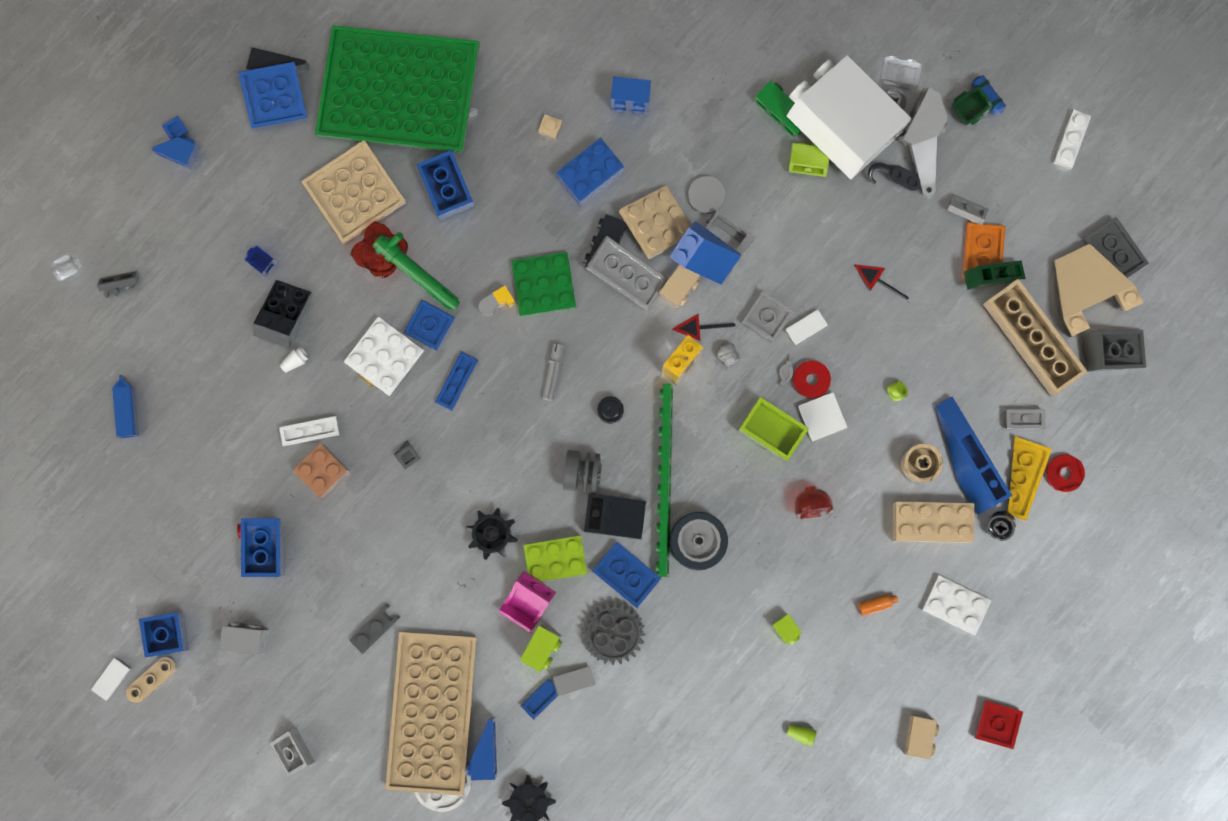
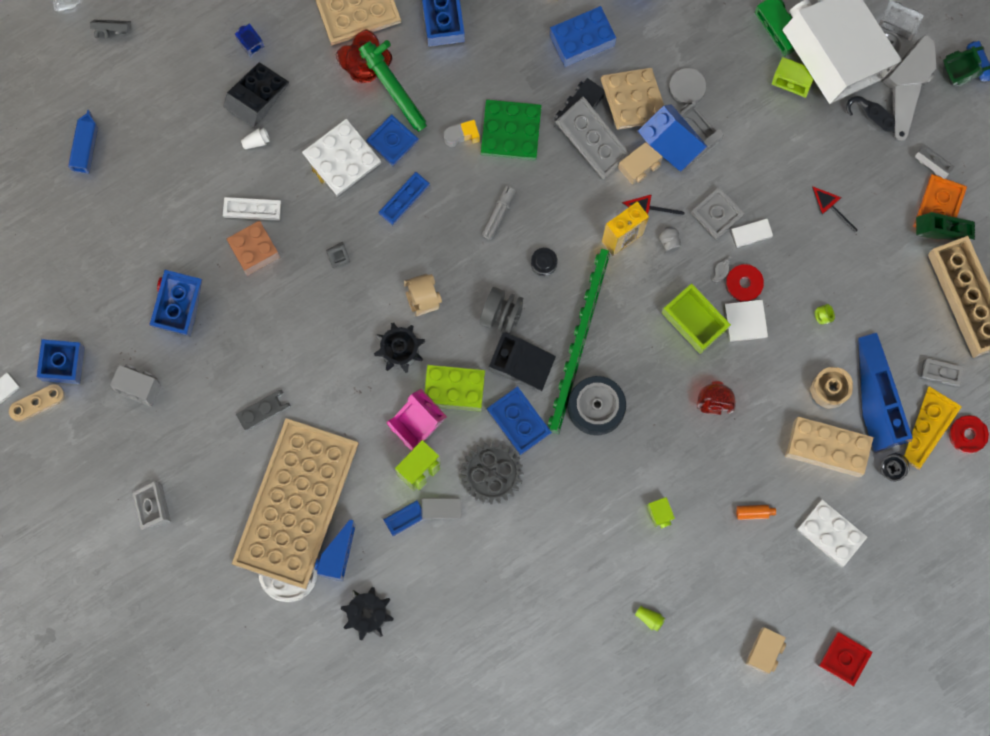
camera: 10 degrees right, 5 degrees down
none -> tan brick [404,274,442,317]

